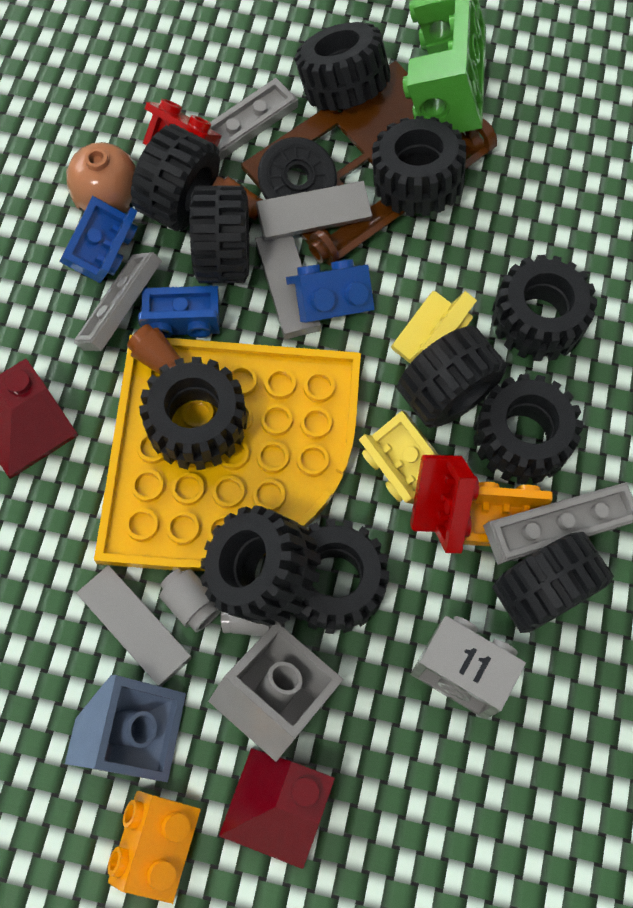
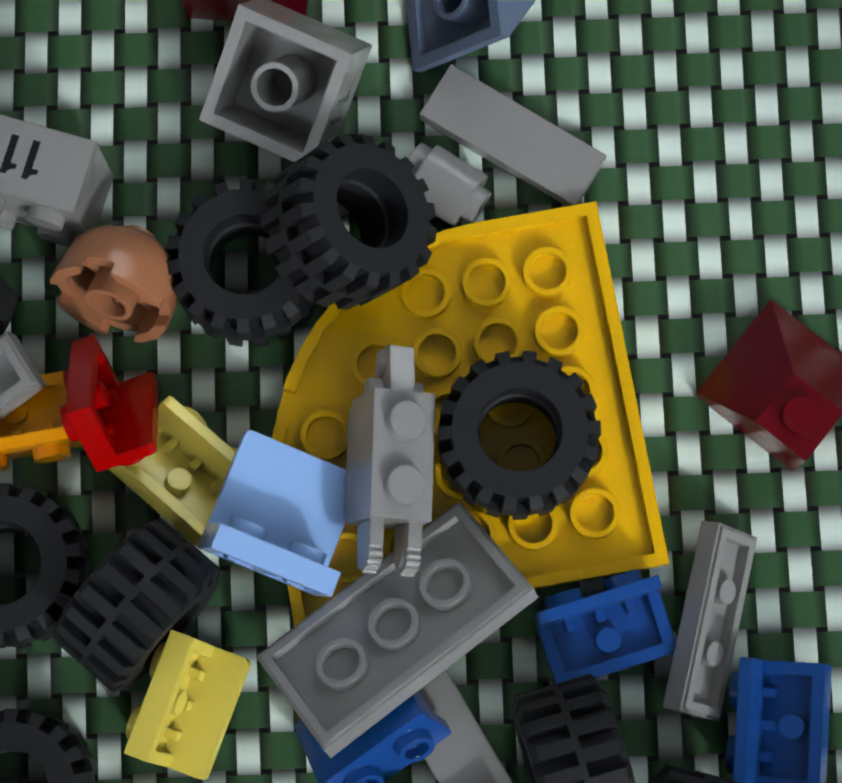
camera: 165 degrees right, 10 degrees up
dark orange cone [127,324,181,375] -> none
none -> nougat cylinder [50,225,179,343]
none -> light blue bracket [197,430,346,597]
none -> light grey tile [256,501,539,758]
none -> light grey hinge [345,345,435,577]

